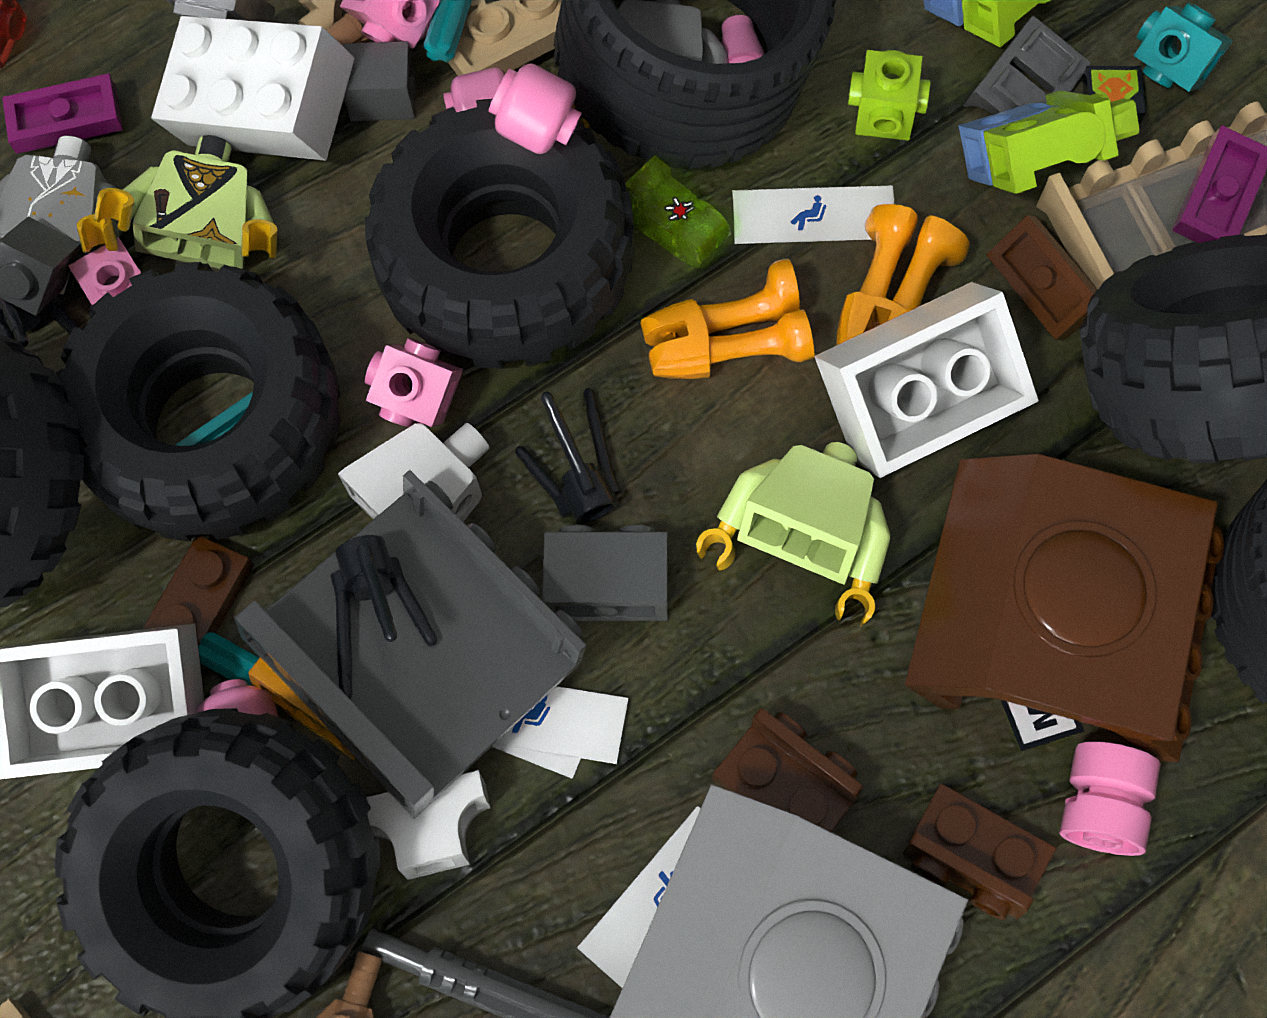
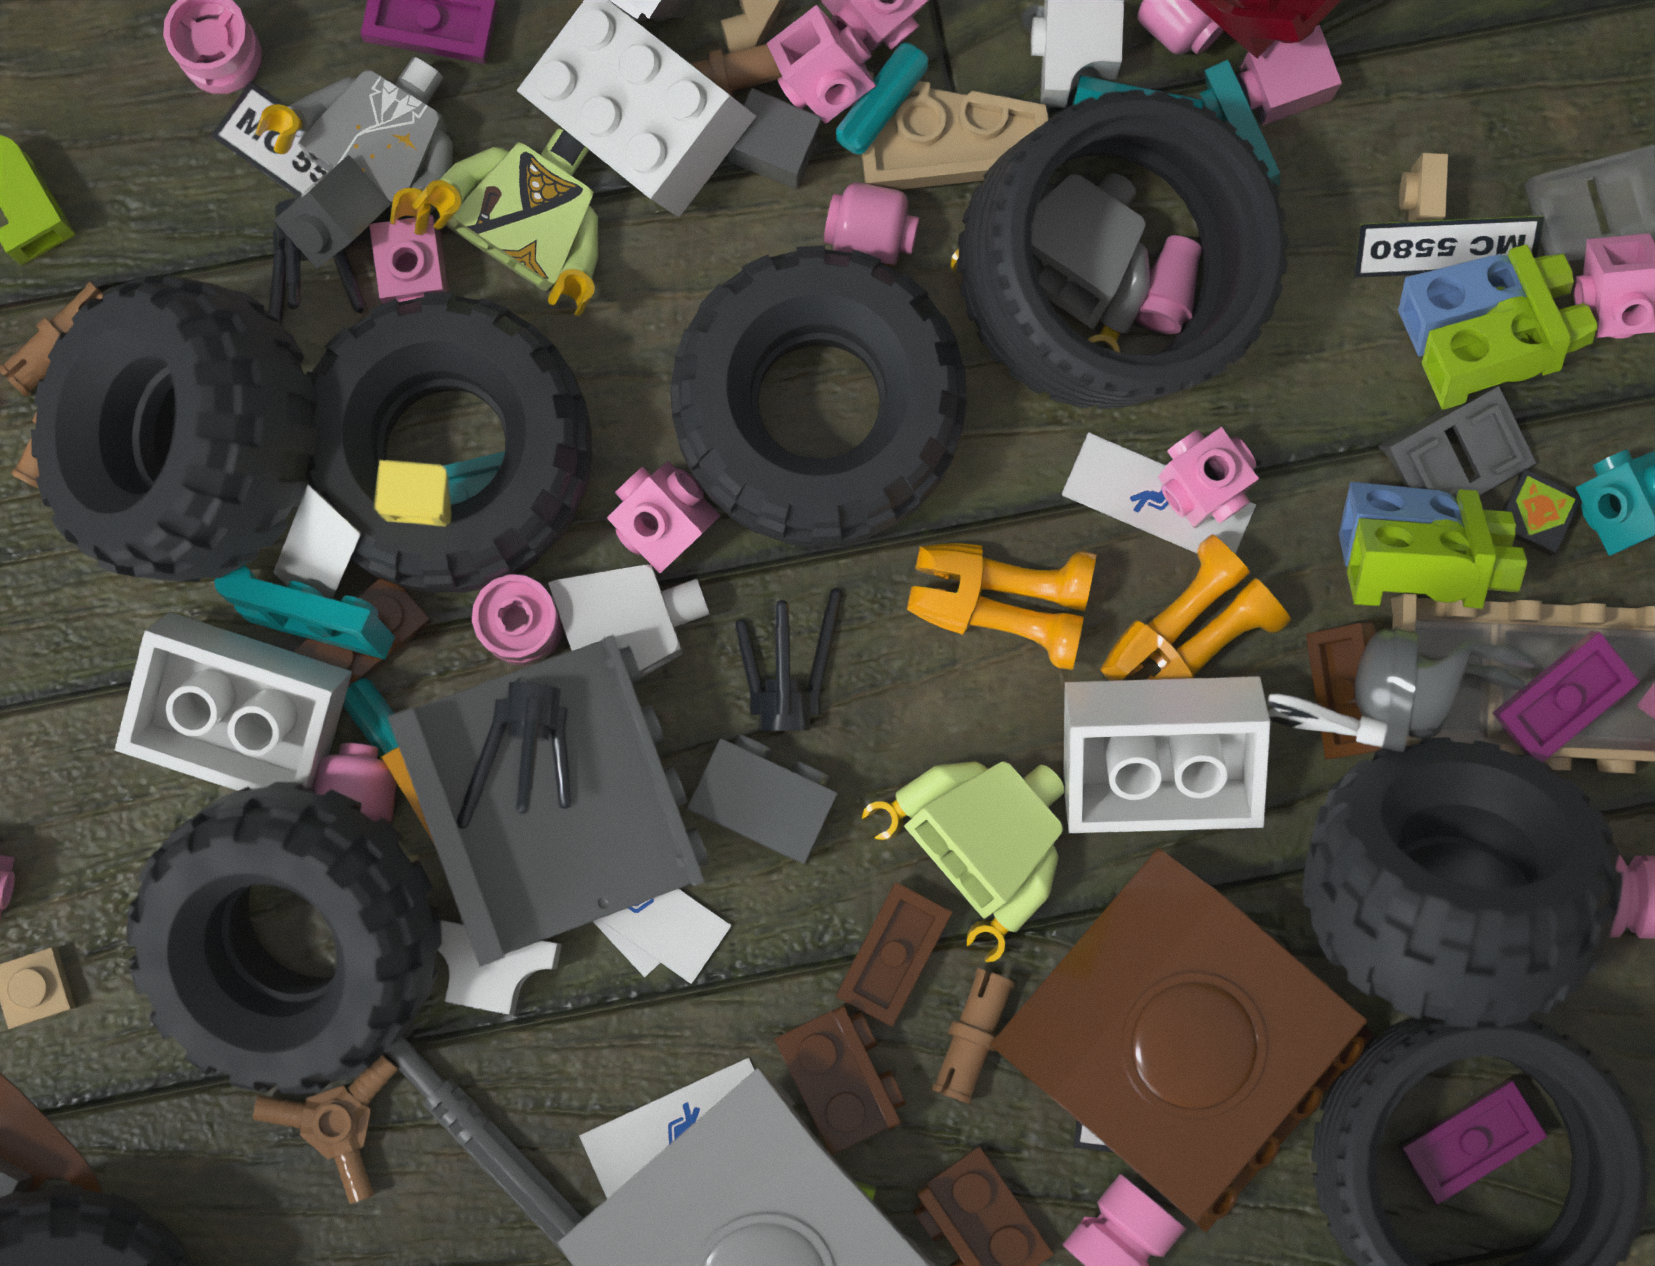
camera: 20 degrees right, 15 degrees up
bright pink head [488,63,582,154] -> none
clear neon green leg [625,155,731,267] -> none
lime brick [848,50,930,141] -> none
none -> teal plate [214,565,395,660]
none -> white sticker [273,485,360,599]
none -> light yellow slope [375,460,451,526]
none -> bright pink wheel [472,574,563,666]
none -> reddish brown plate [835,882,952,1027]
none -> medium nougat pin [931,968,1016,1105]
none -> bright pink brick [1158,427,1259,528]
none -> dark grey hair [1268,627,1535,753]

